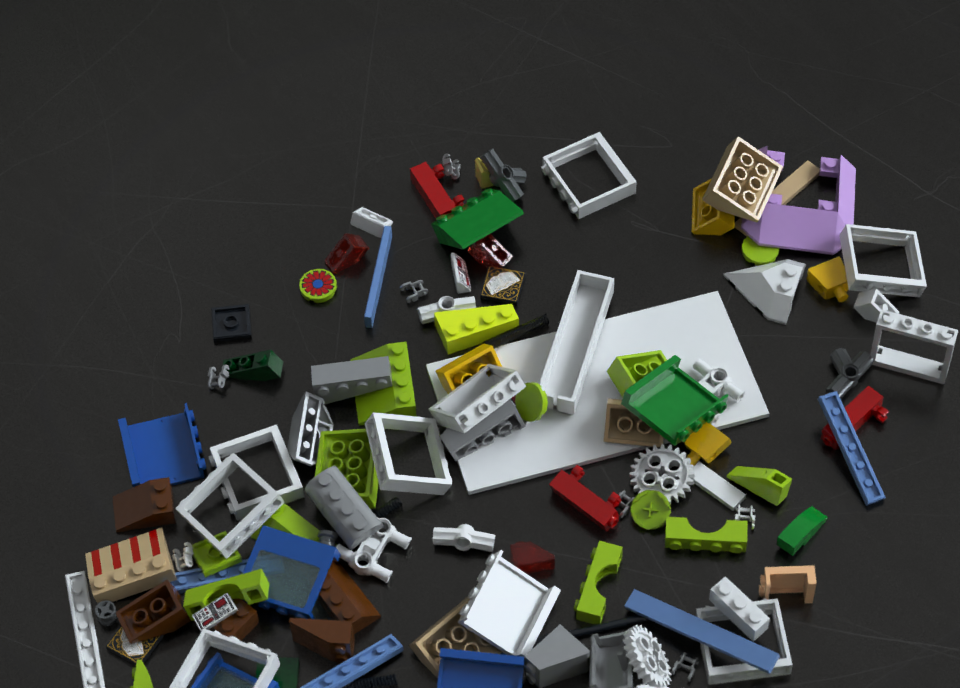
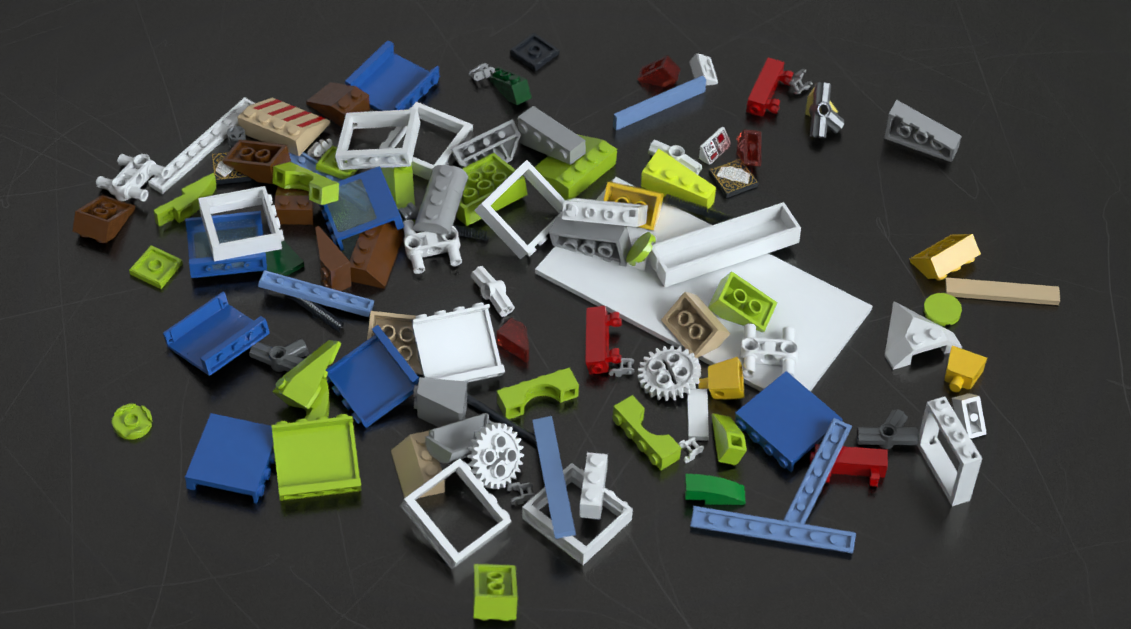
camera: 45 degrees right, 5 degrees down
slope [192,593,238,632] -> none
tile [299,269,337,303] -> none
light grey piece [400,280,428,303] -> none
green slope [431,188,524,249] -> none
white window [541,132,637,219] -> none
green panel [621,355,729,446] -> none
lime tile [631,490,671,530] -> none
tan slope [702,137,783,222] -> none
lavender slope [741,145,856,255] -> none
light nougat panel [759,565,817,604] -> none
white window [839,224,927,297] -> none
none -> medium blue tile [690,506,856,554]
none -> blue panel [735,371,843,472]
none -> light grey wedge [884,100,961,162]

